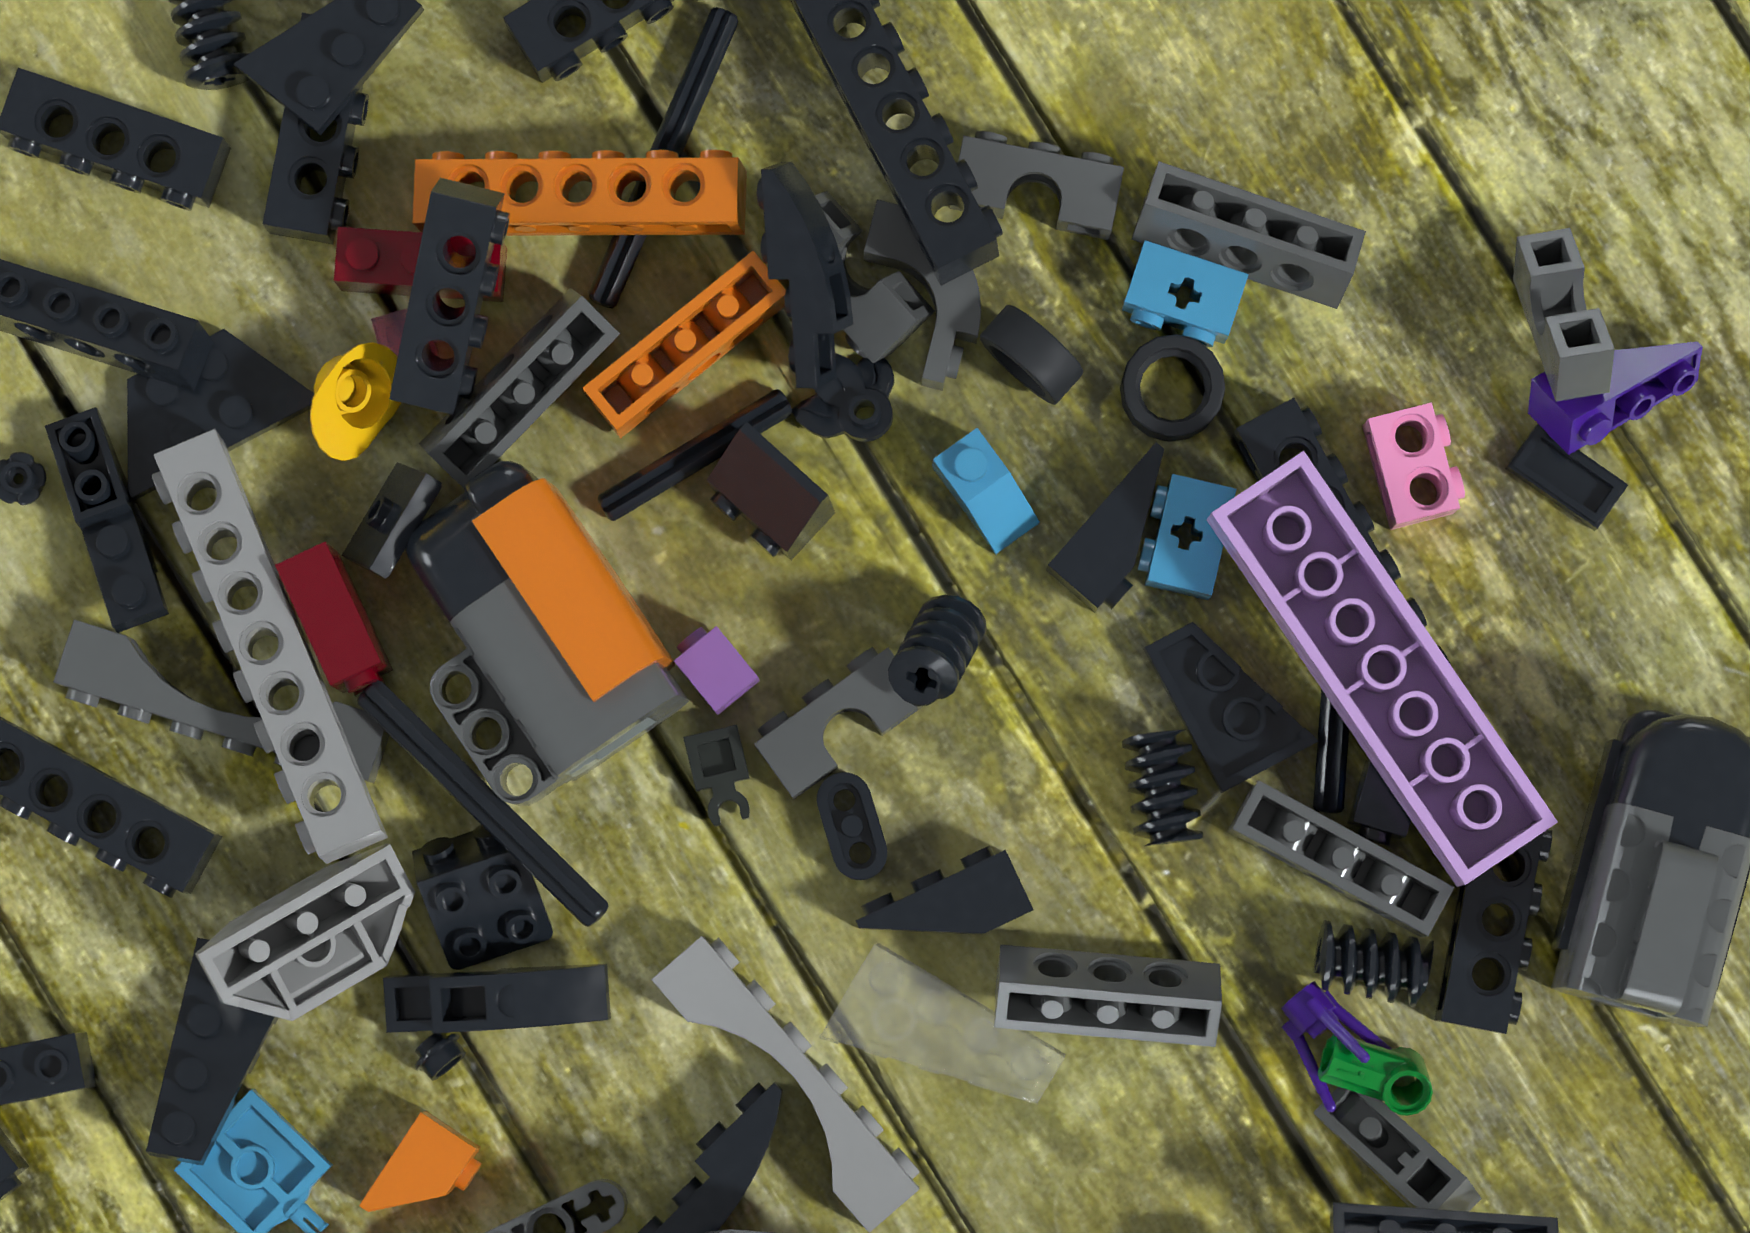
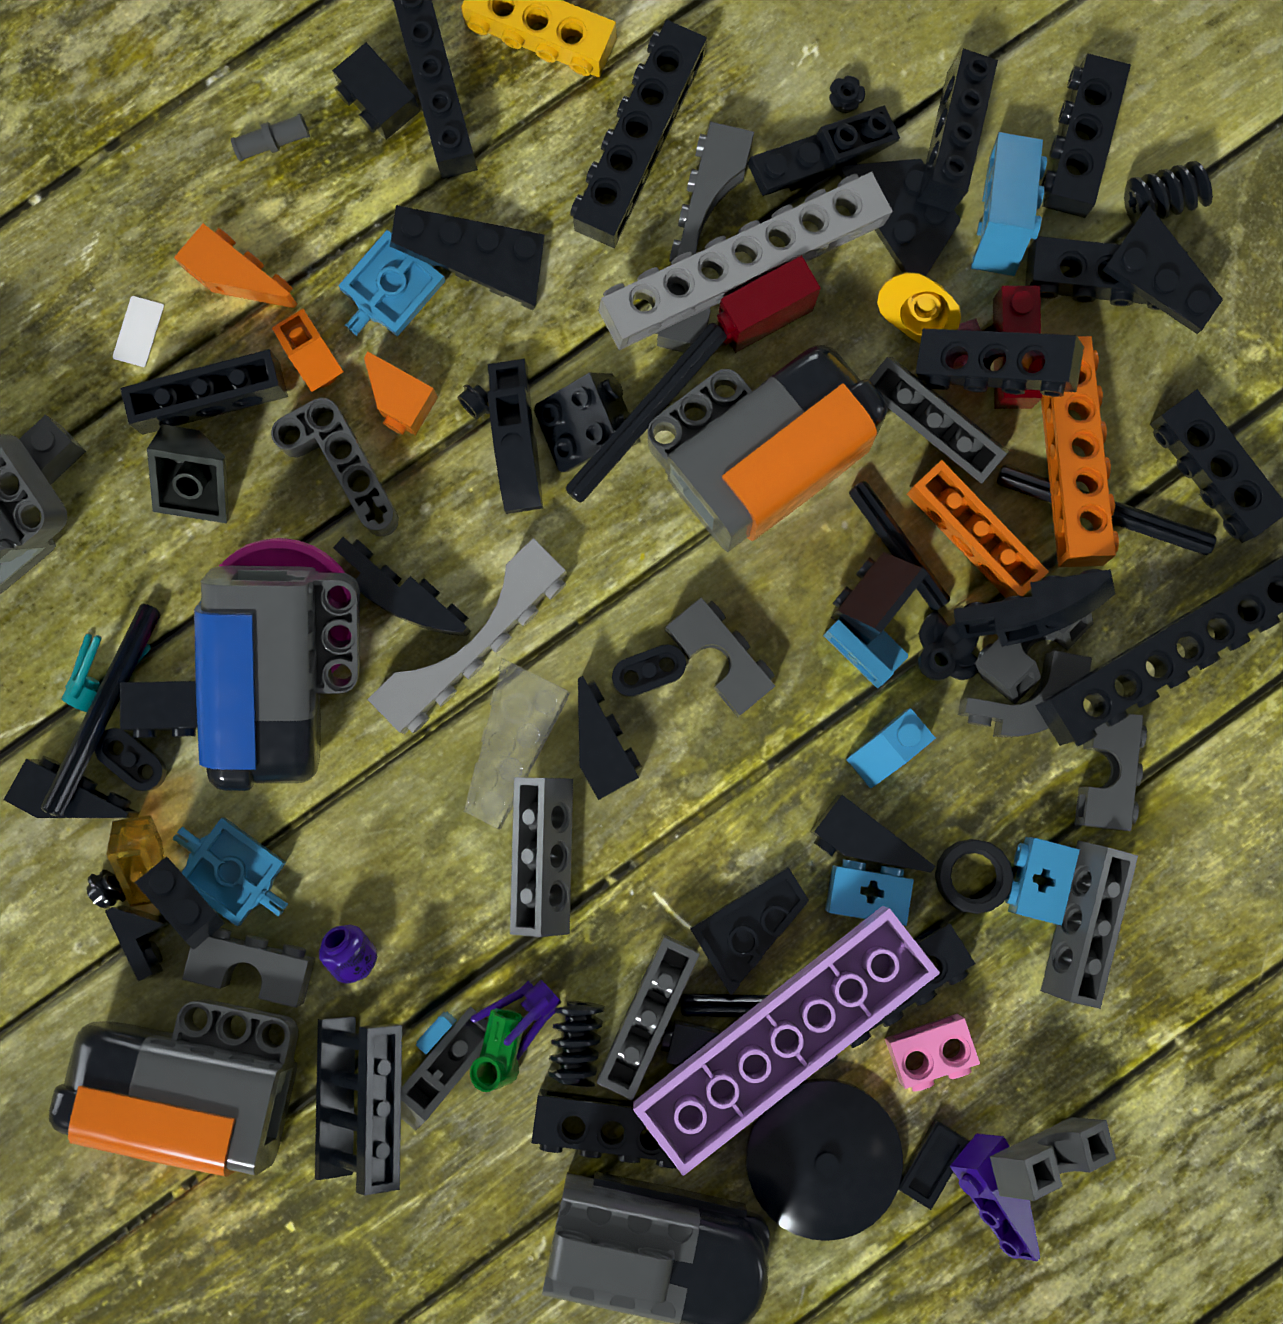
camera: 85 degrees right, 0 degrees up
light grey wedge [195,843,415,1021] -> none
black plate [341,462,442,578] -> none
medium lavender brick [674,626,760,716] -> none
pearl dark grey plate [683,724,750,827] -> none
black piece [888,595,987,706] -> none
black tyre [980,305,1084,405] -> none
black piece [1122,729,1204,846] -> none
none -> dark azure tile [416,1011,457,1054]
none -> black dish [746,1078,903,1241]
none -> dark azure panel [823,620,908,688]
none -> dark azure wedge [971,132,1047,276]

